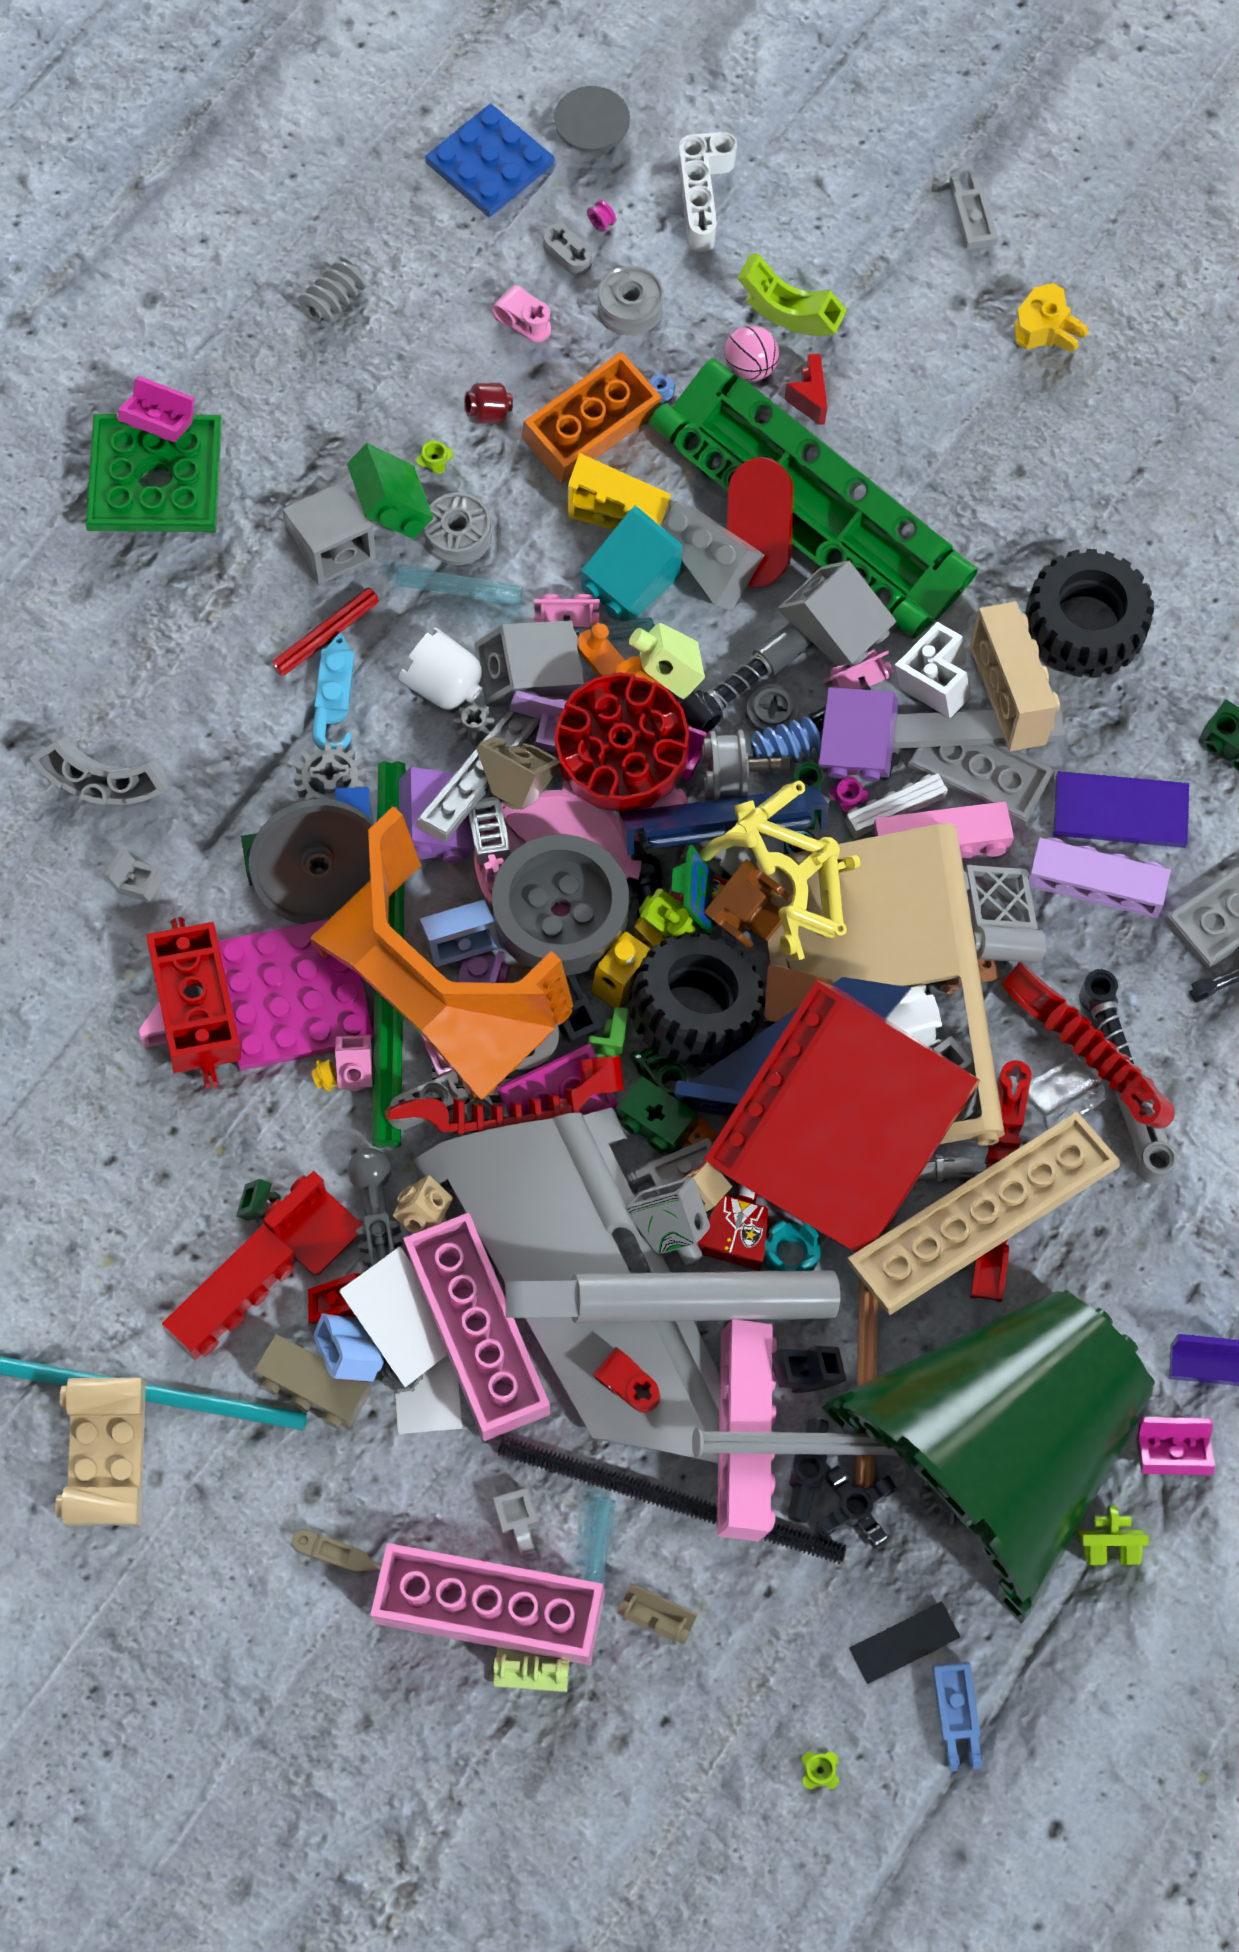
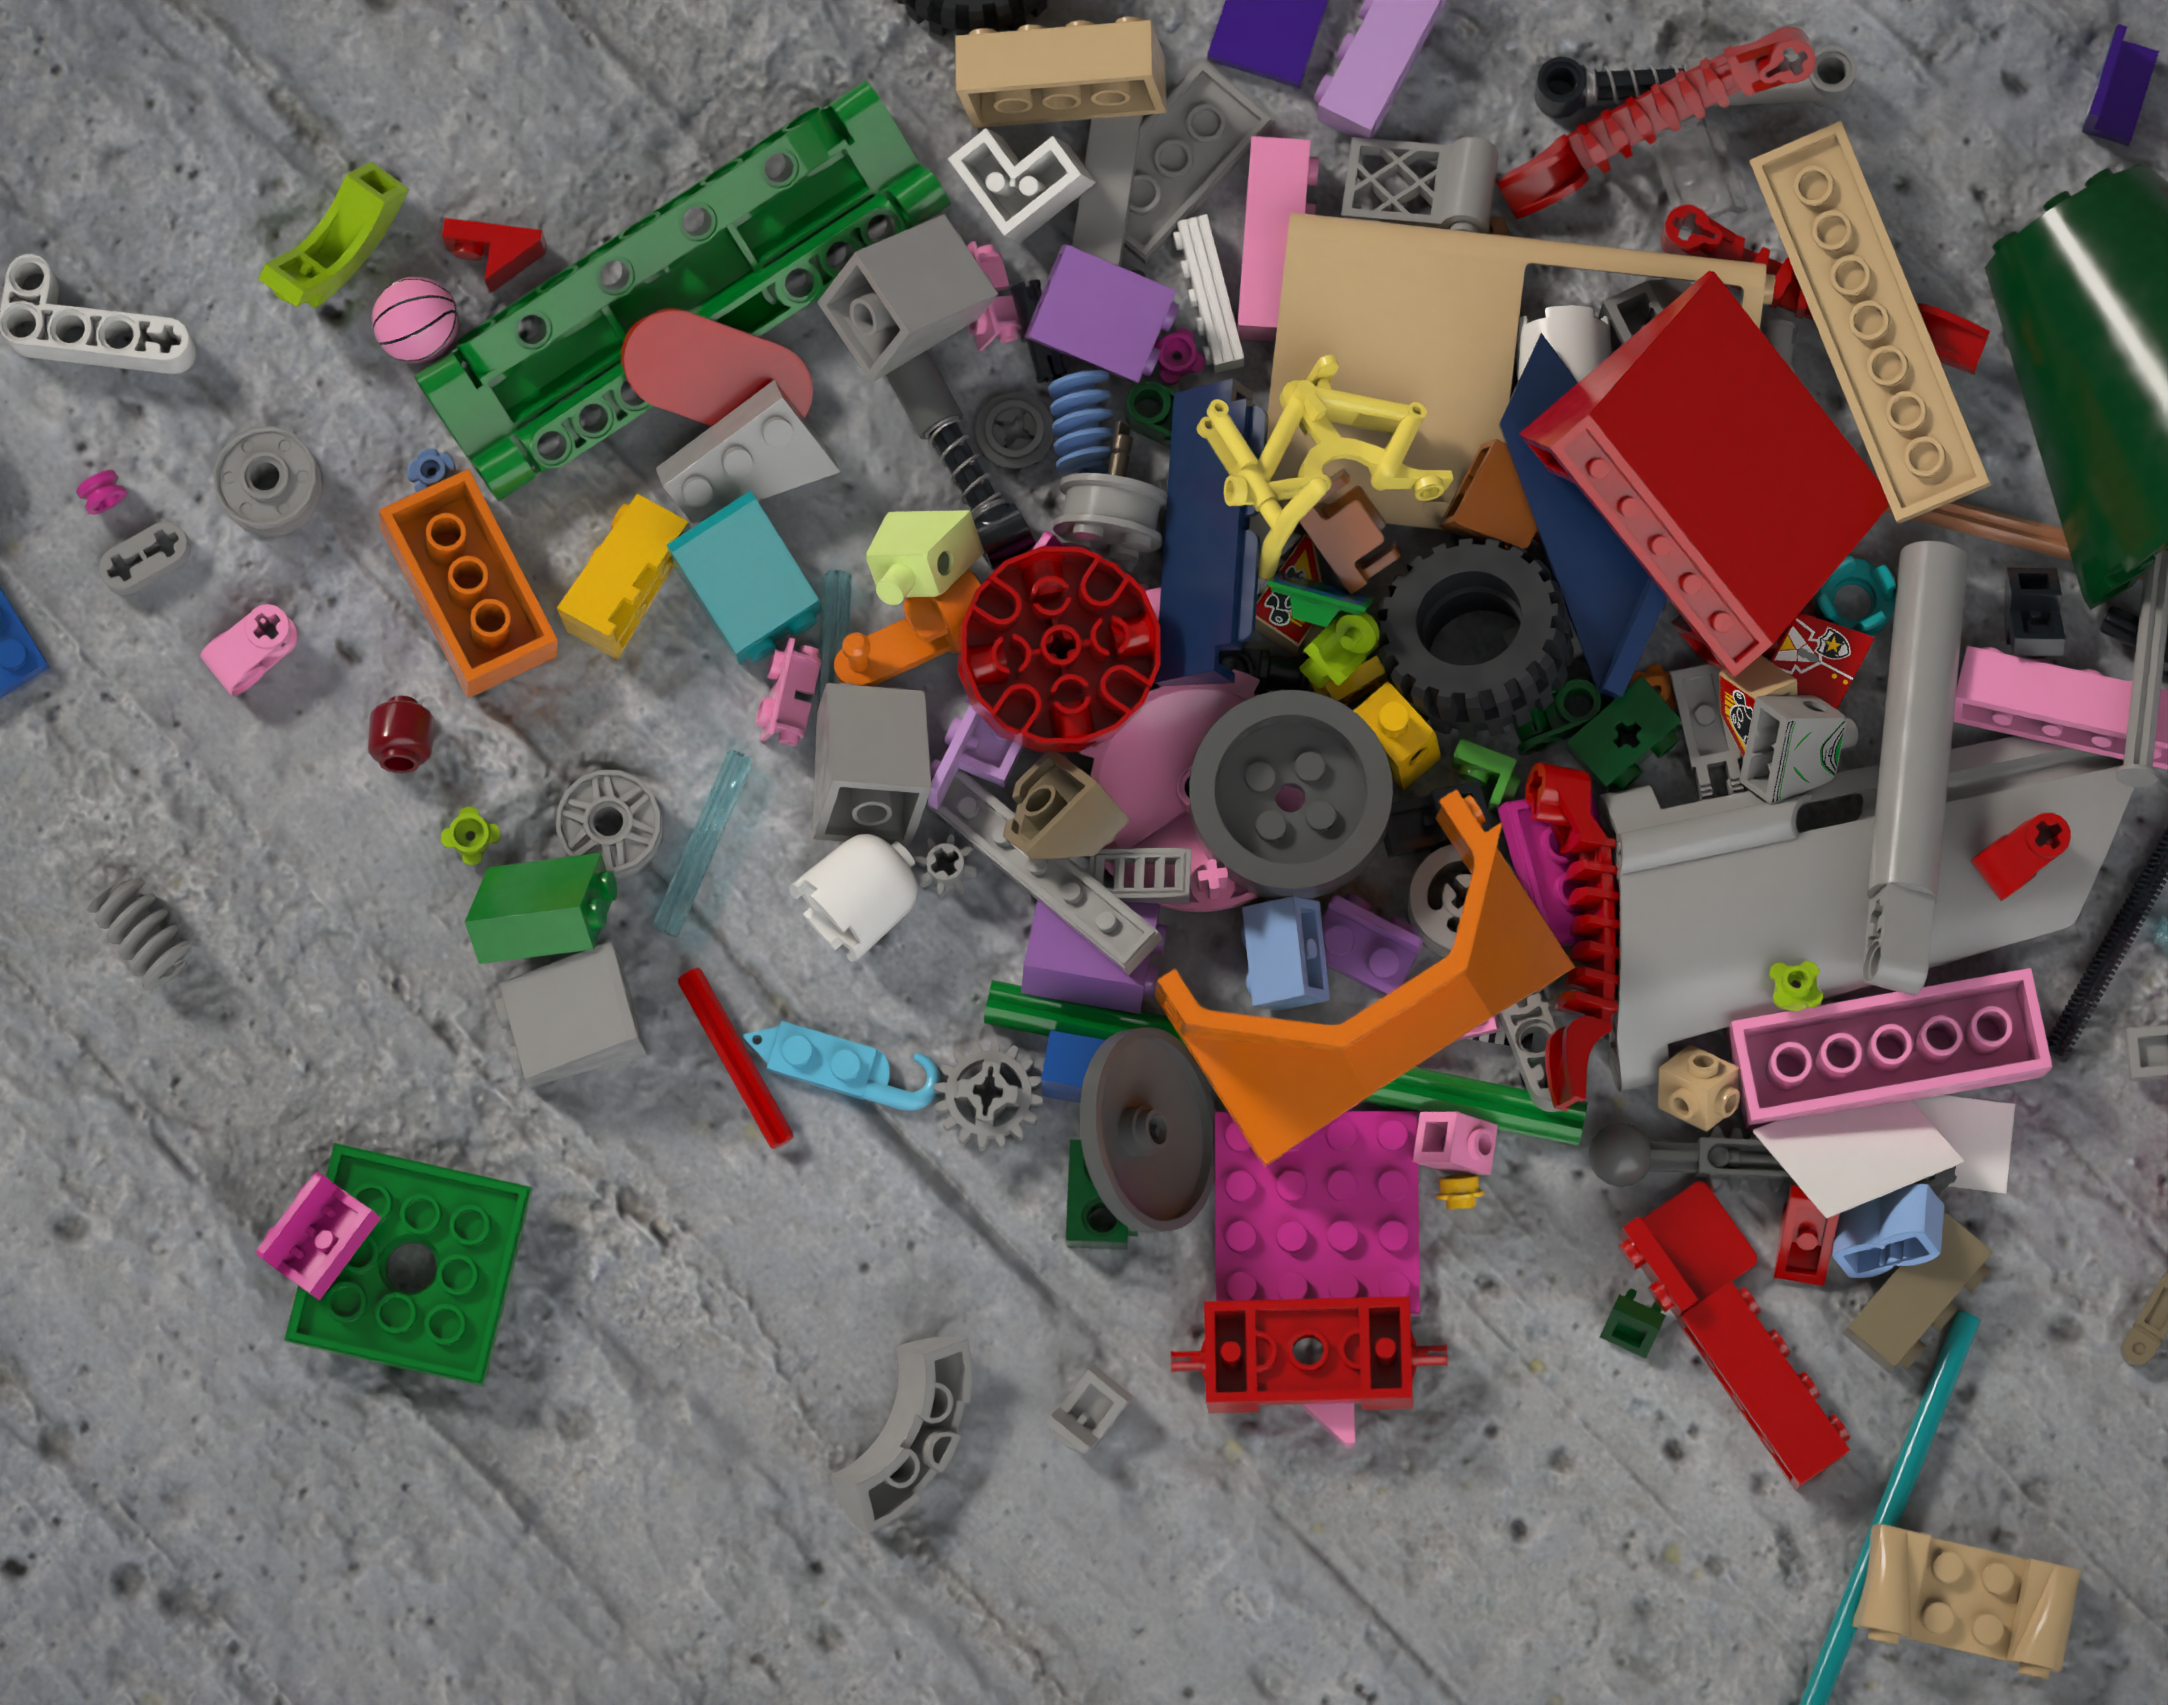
camera: 70 degrees left, 10 degrees up
none -> lime plate [1769,961,1823,1011]

